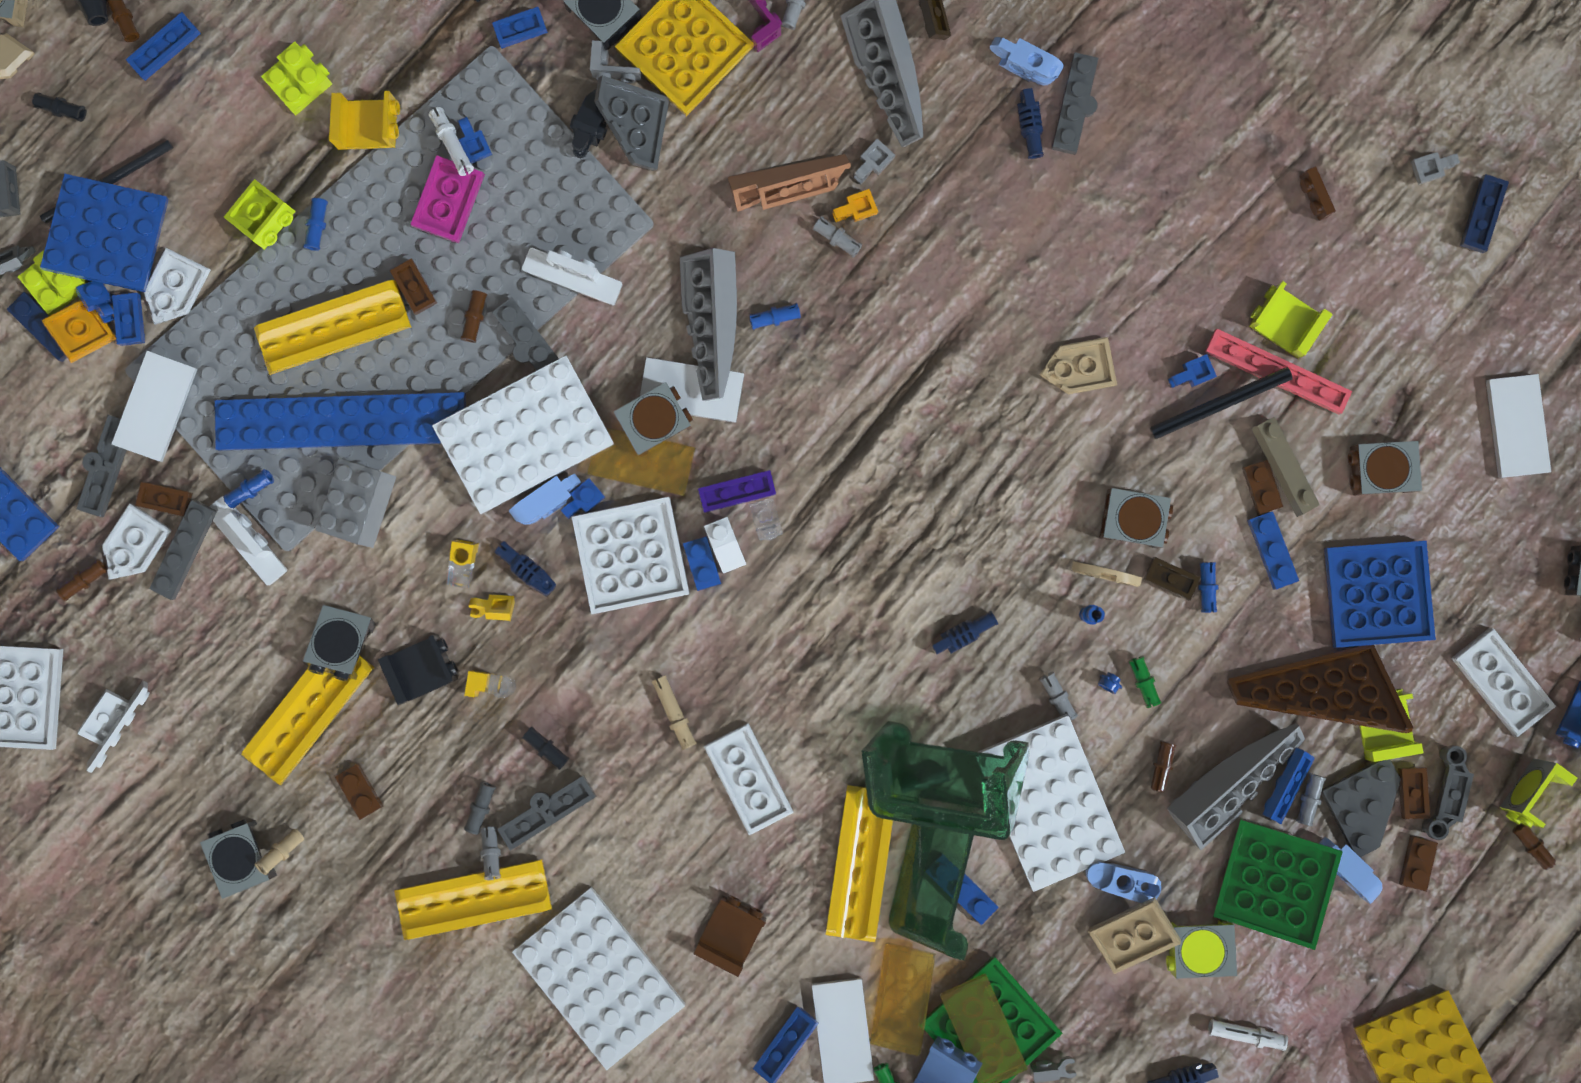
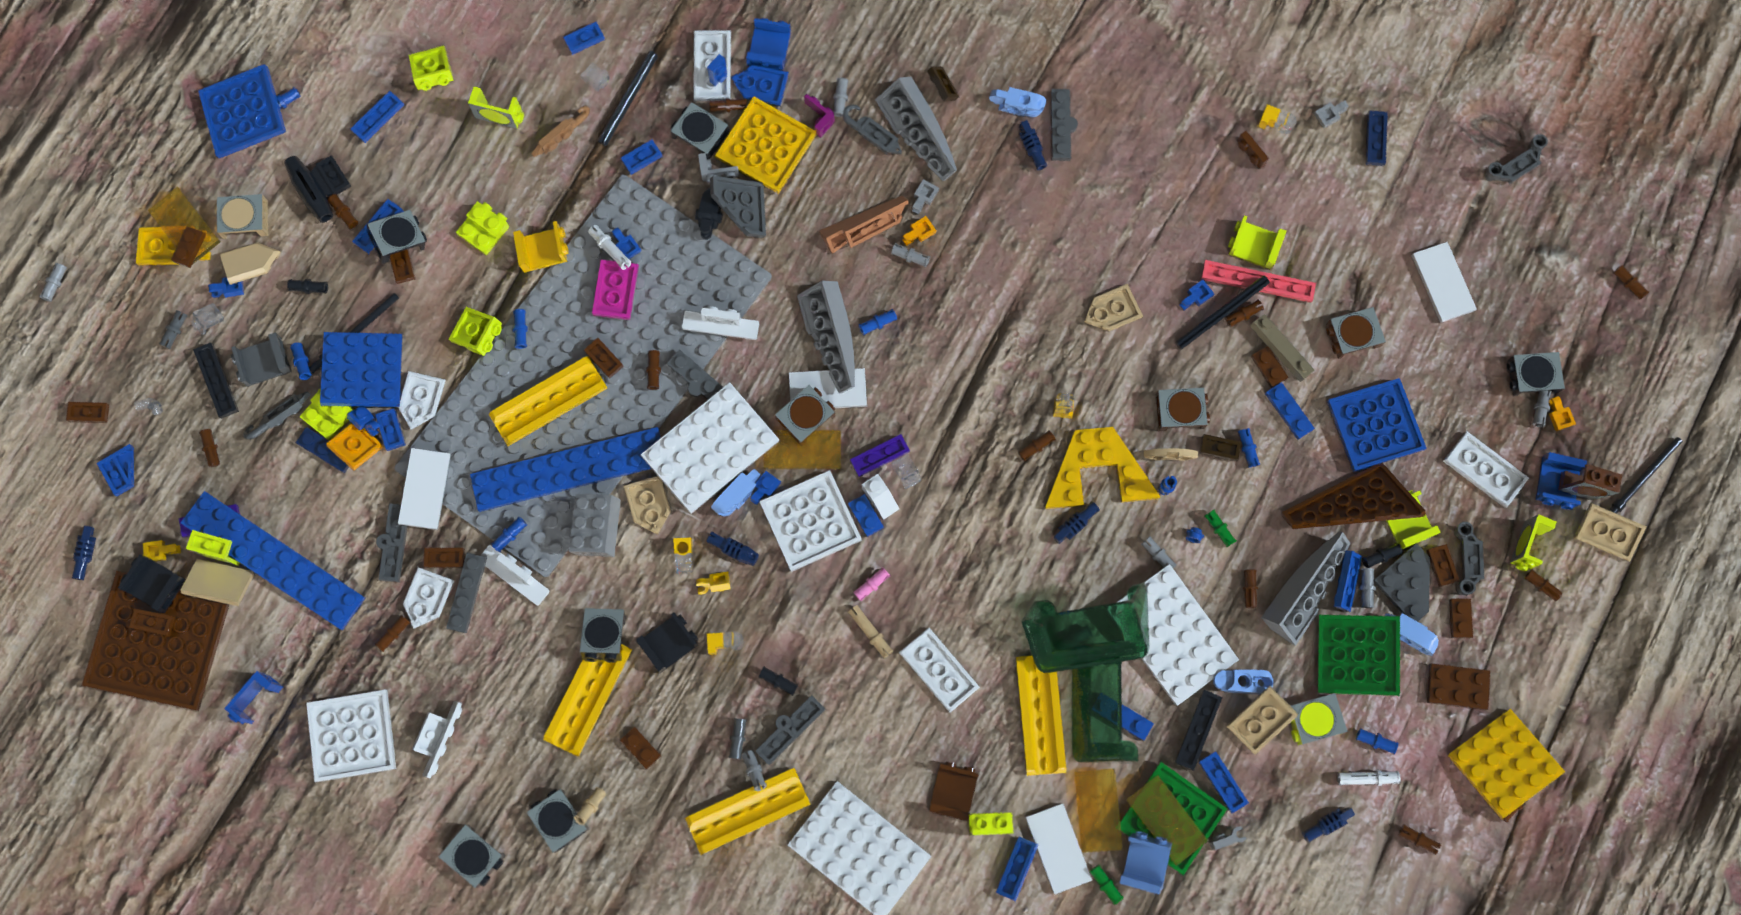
camera: 15 degrees left, 10 degrees down
none -> blue pin [290,342,312,380]
none -> panel [367,210,427,264]
none -> reddish brown plate [390,249,416,284]
none -> panel [439,825,506,888]
none -> tan tile [623,476,671,535]
none -> dark grey plate [842,105,902,155]
none -> bright pink pin [853,567,890,601]
none -> neon yellow panel [969,813,1013,836]
none -> reddish brown pin [1018,430,1056,462]
none -> yellow wing [1045,427,1160,509]
none -> clear leg [1053,393,1074,419]
none -> black plate [1174,689,1223,771]
none -> blue plate [1198,751,1249,814]
none -> reddish brown pin [1225,299,1264,327]
none -> leg [1258,104,1297,134]
none -> blue pin [1356,728,1399,754]
none -> black pin [1362,542,1402,568]
none -> reddish brown plate [1427,663,1490,710]

